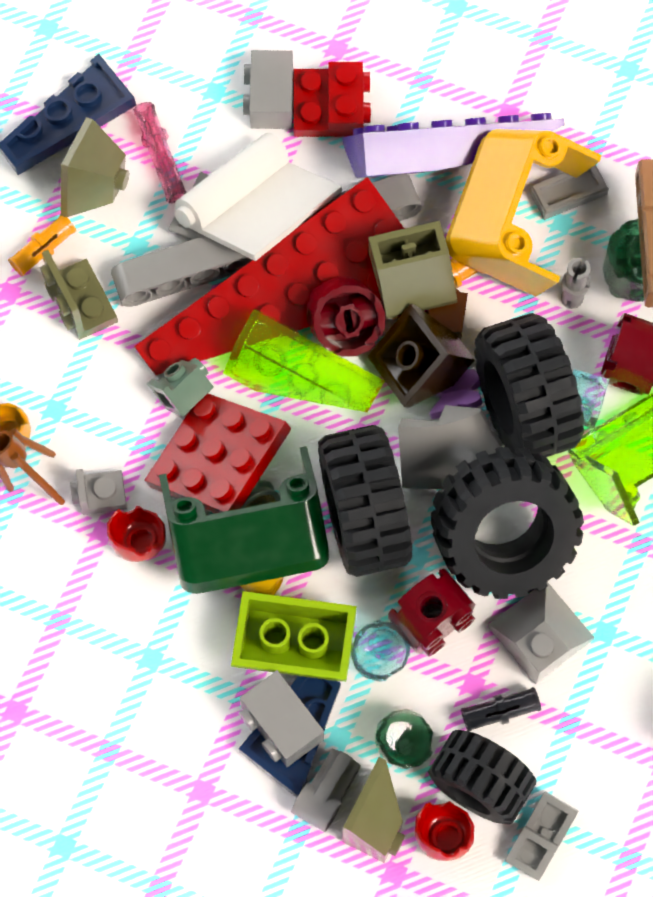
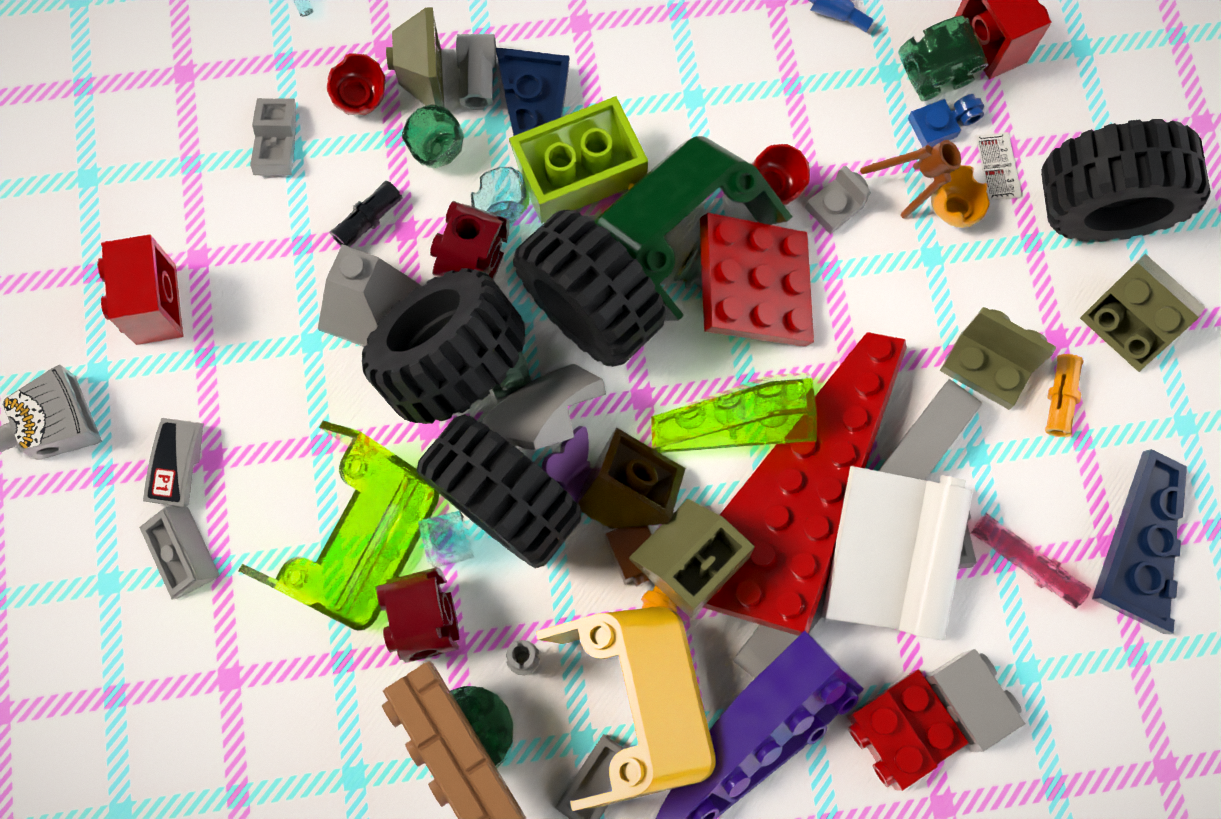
camera: 145 degrees right, 5 degrees up
olive slope [61,117,130,217] -> none
sand green brick [146,358,214,417] -> none
light grey brick [239,670,324,767] -> none
dark red brick [306,277,385,357] -> none
black tyre [428,730,537,825] -> none

